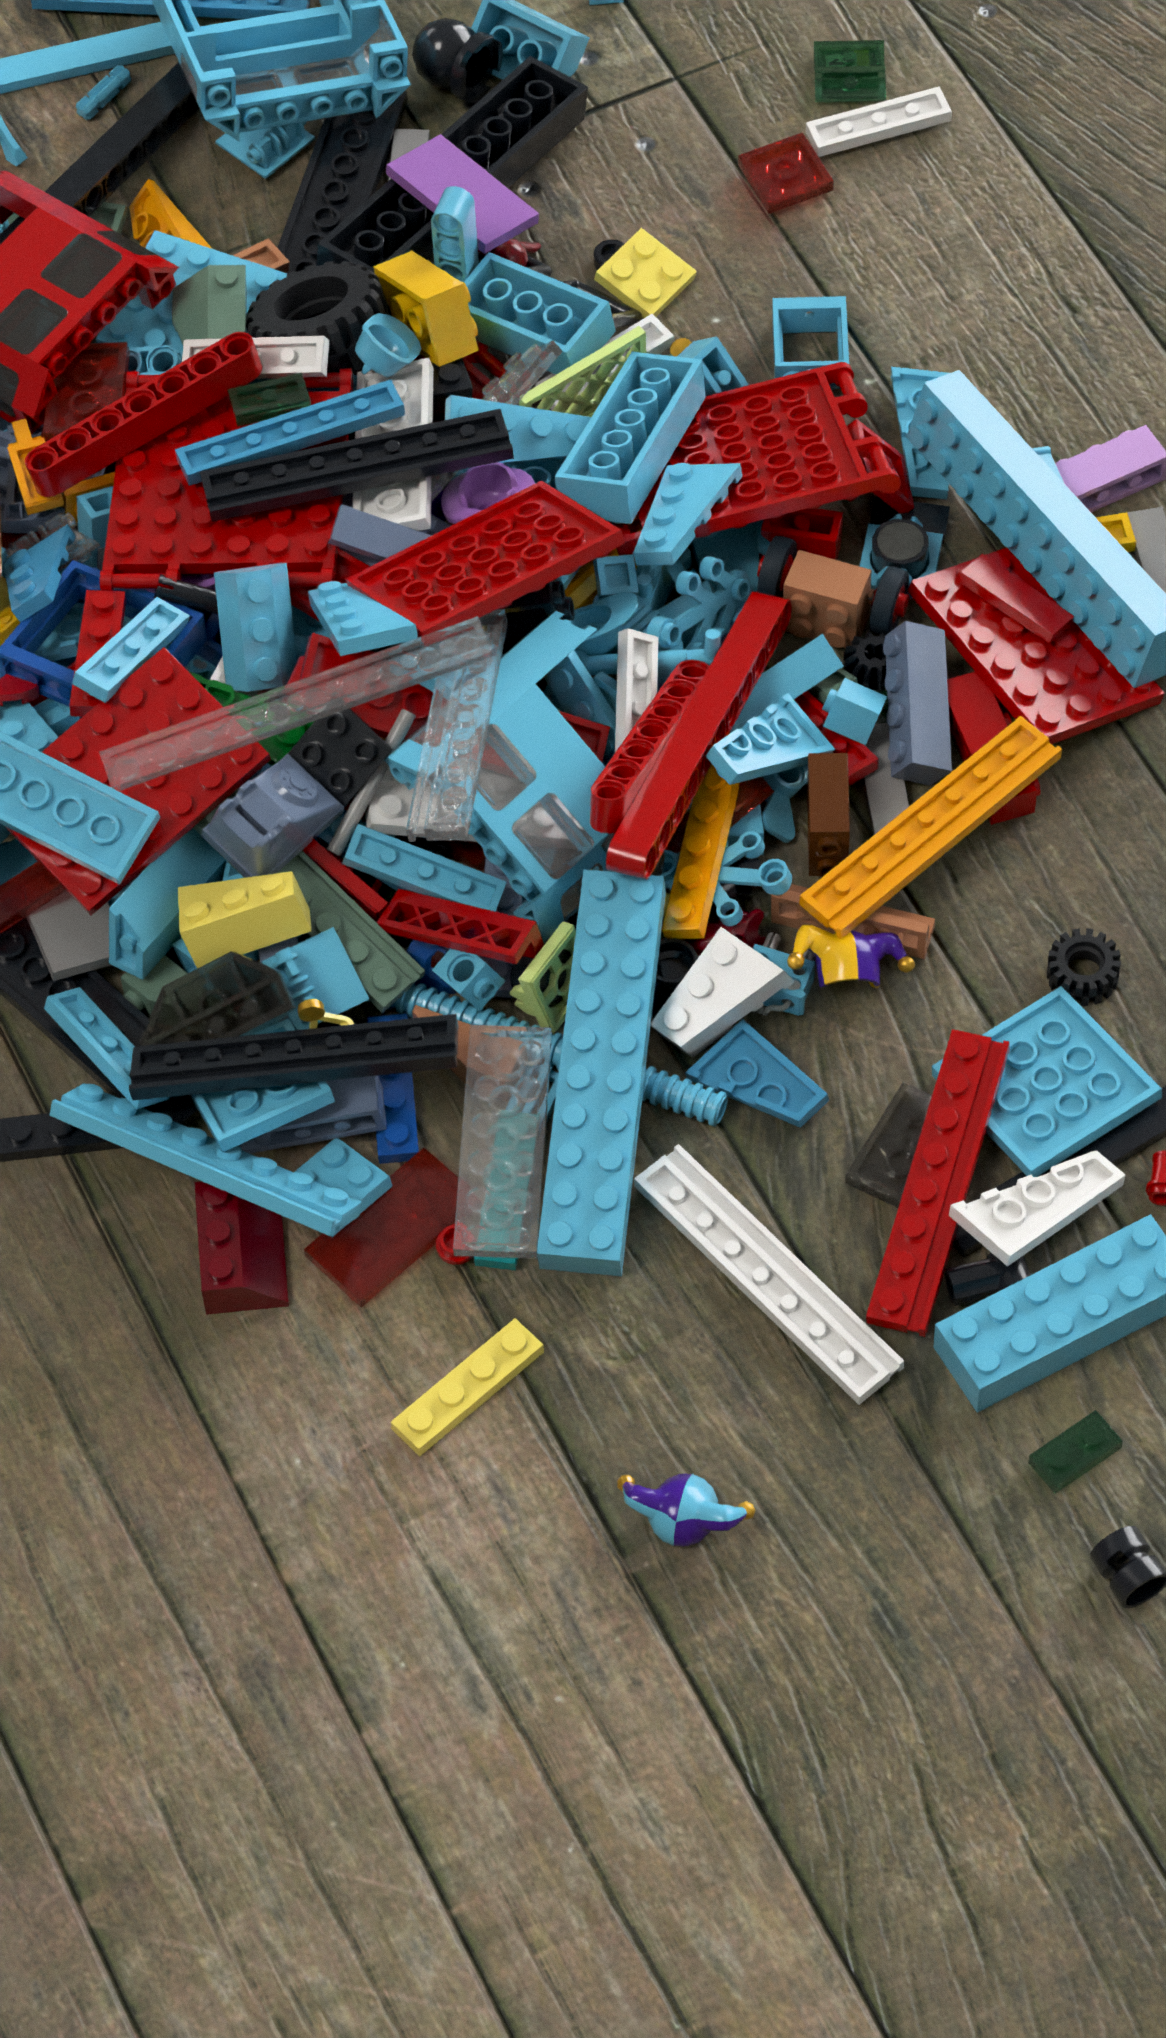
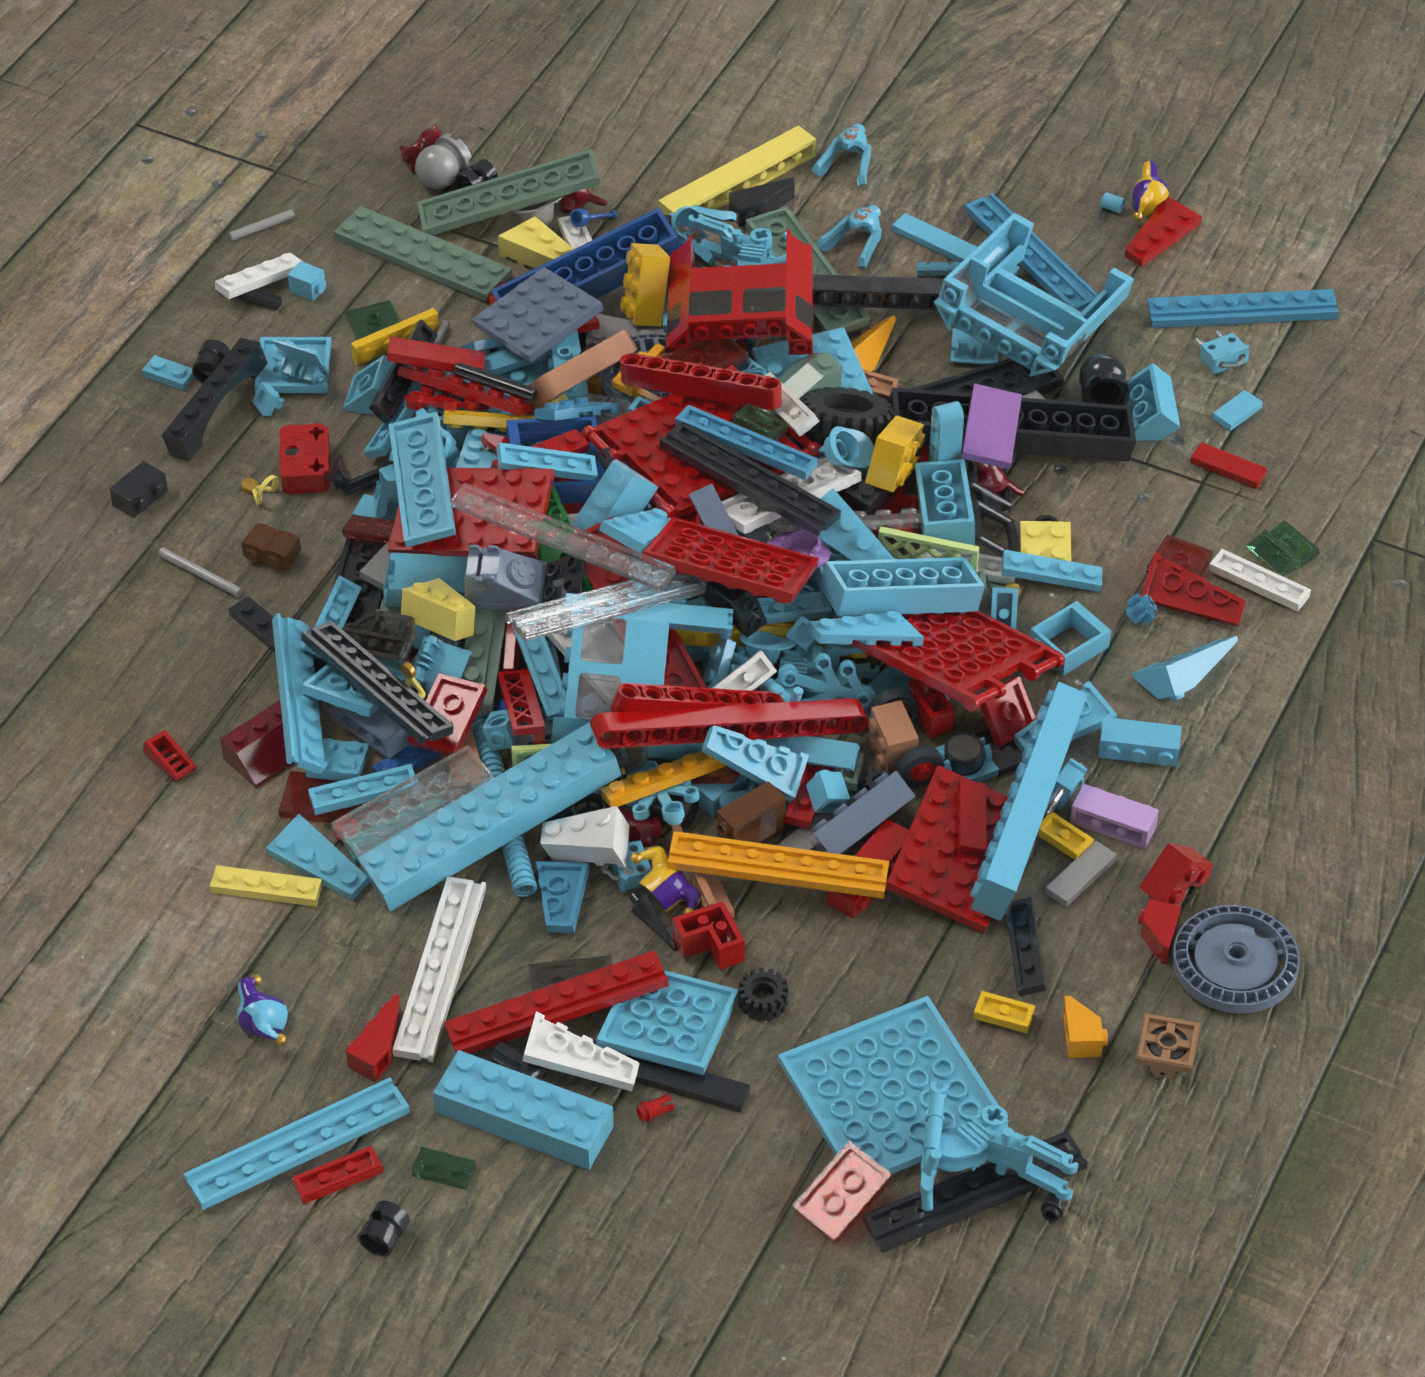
camera: 50 degrees right, 10 degrees down
none -> red slope [143,730,197,782]
none -> medium azure plate [184,1077,410,1210]
none -> medium azure wing [266,814,369,901]
none -> red tile [291,1145,384,1205]
none -> medium azure plate [308,764,419,815]
none -> red slope [346,994,401,1082]
none -> plate [407,673,488,757]
none -> black piece [629,891,677,950]
none -> red brick [672,901,745,970]
none -> medium azure plate [1001,550,1102,592]
none -> medium azure brick [1098,717,1182,767]
none -> dark azure gear [1125,593,1157,626]
none -> medium azure wedge [1132,636,1238,701]
none -> red wing [1141,552,1246,627]
none -> red tile [1190,442,1268,489]

